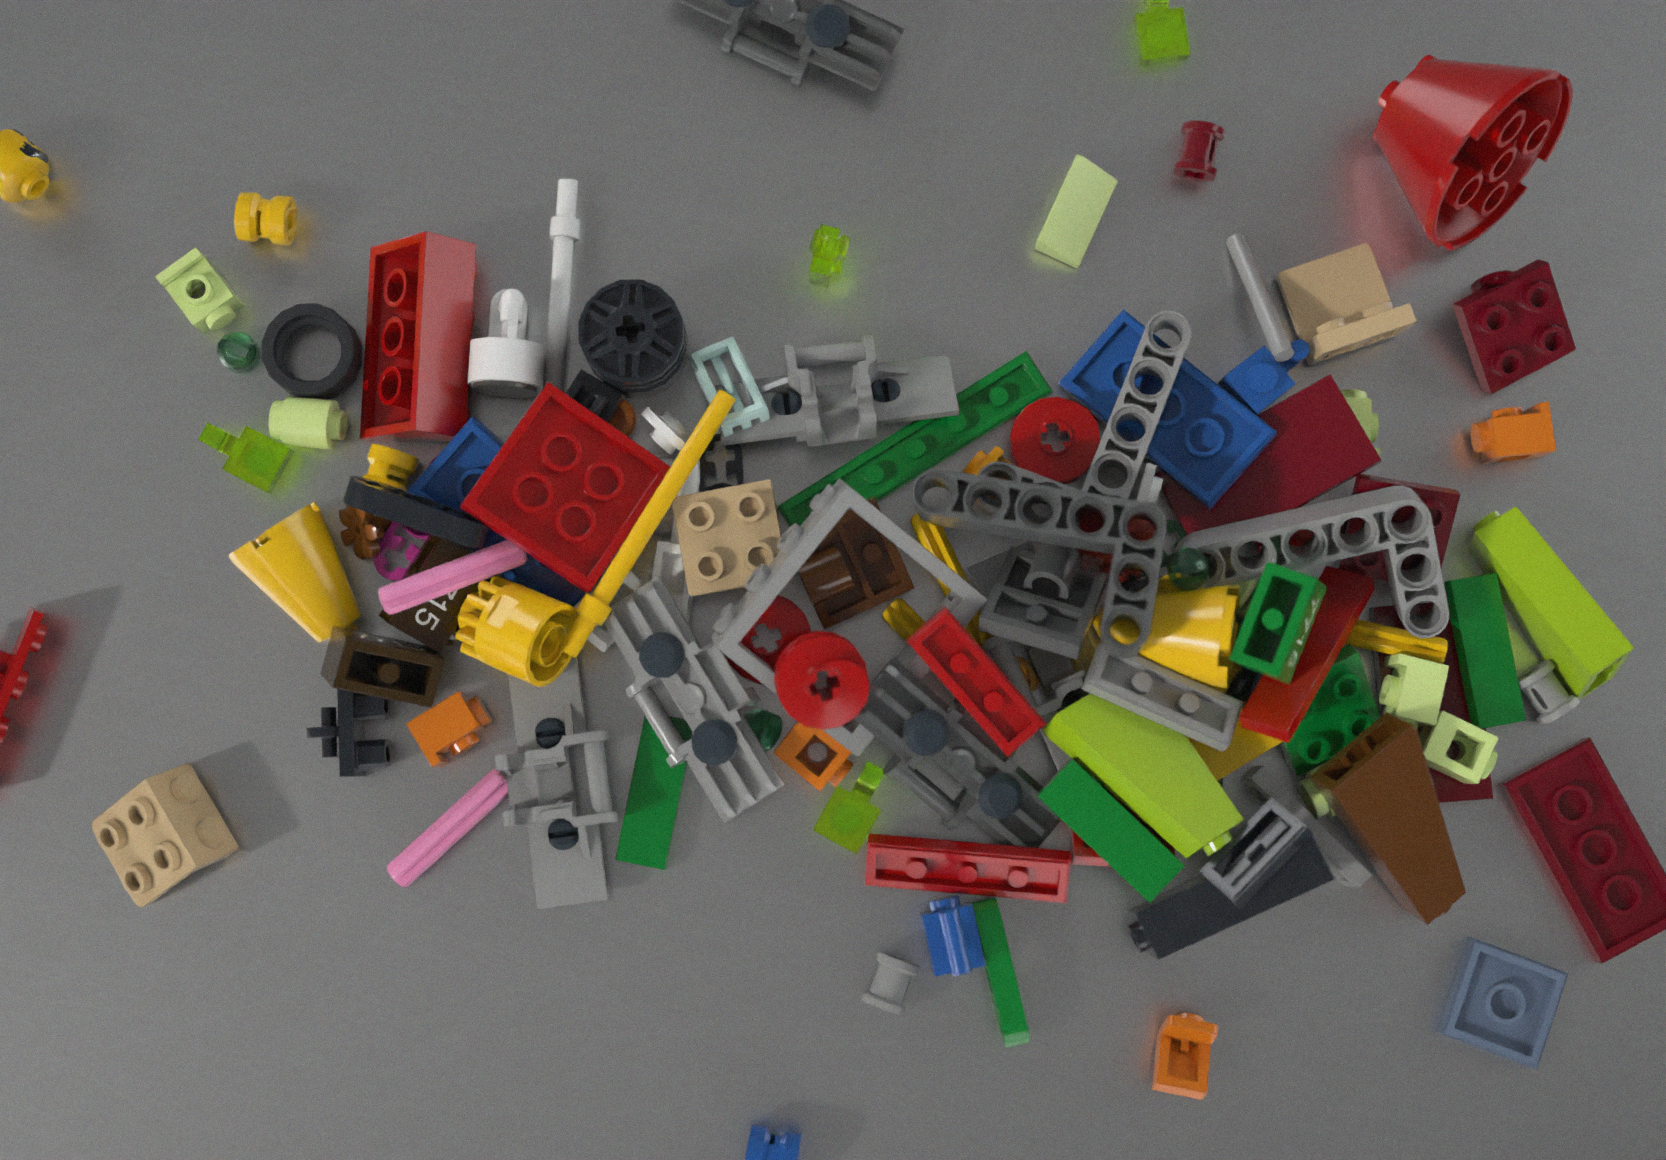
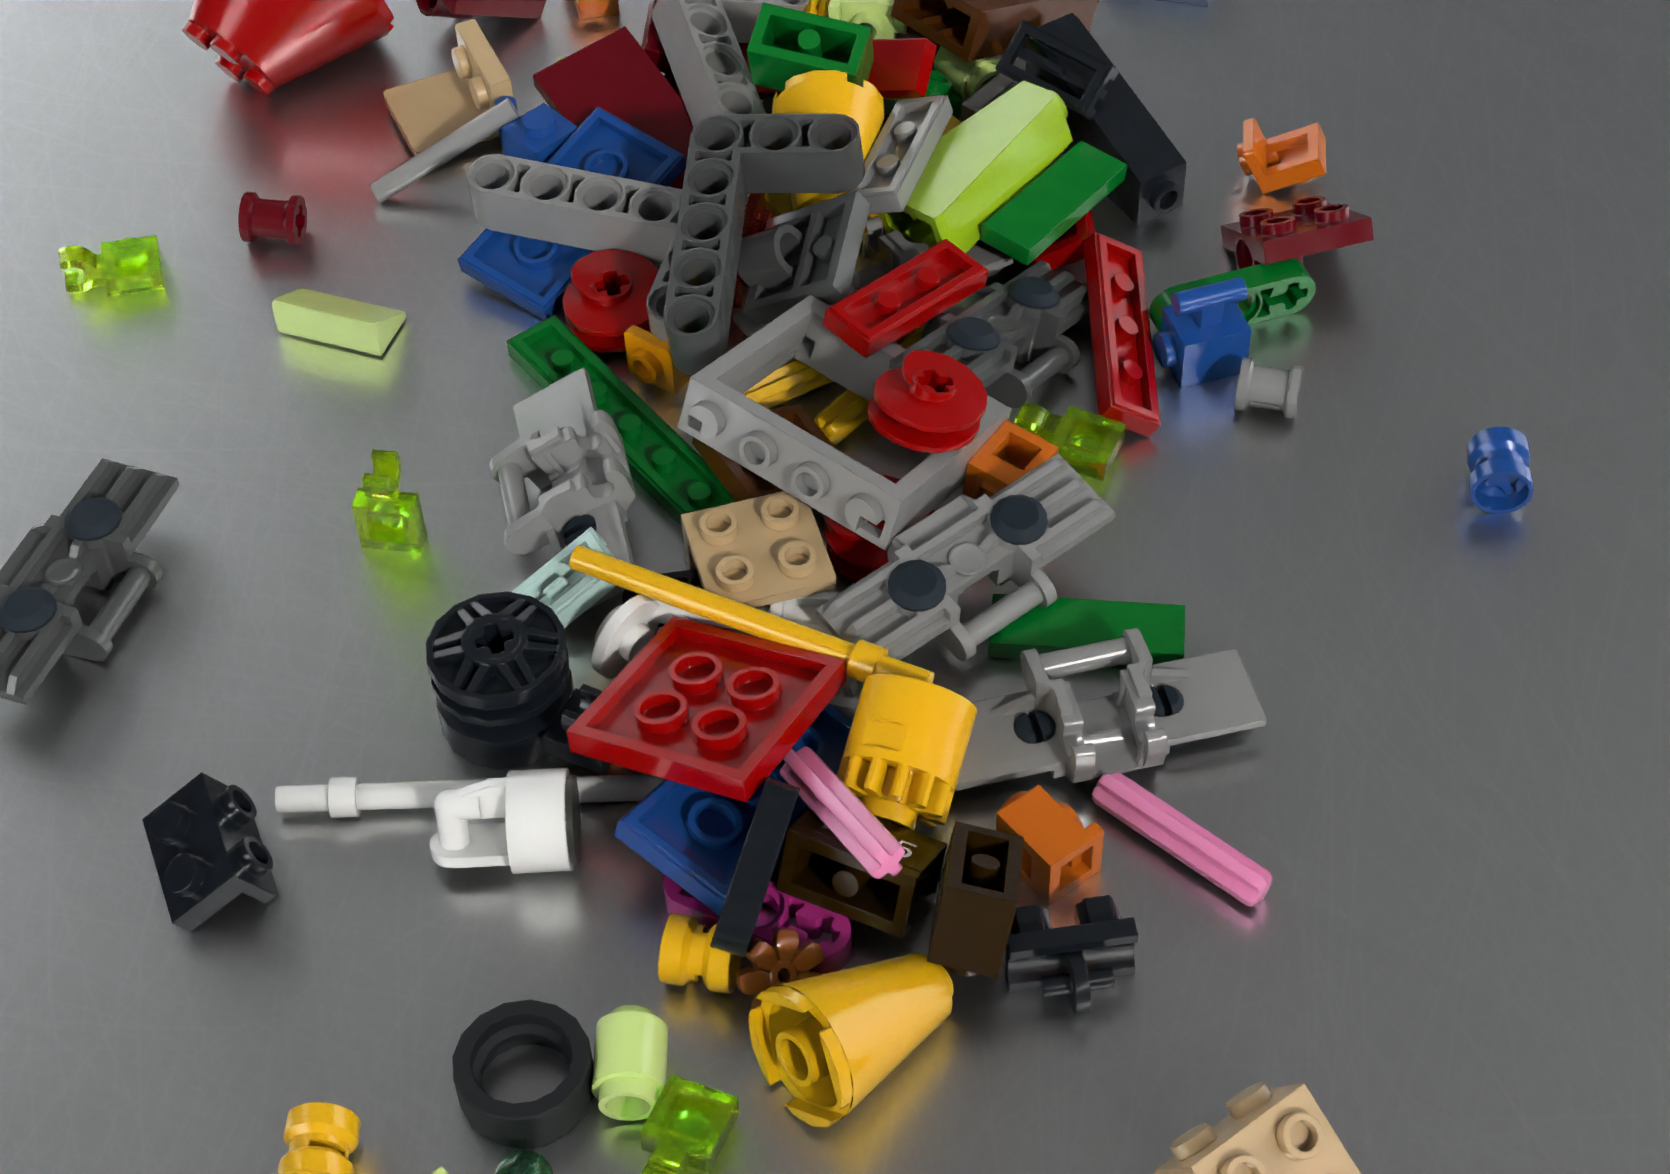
camera: 90 degrees left, 35 degrees down
red slope [359,231,477,443] -> none
none -> black bracket [142,772,279,932]
none -> dark red plate [1220,196,1374,269]

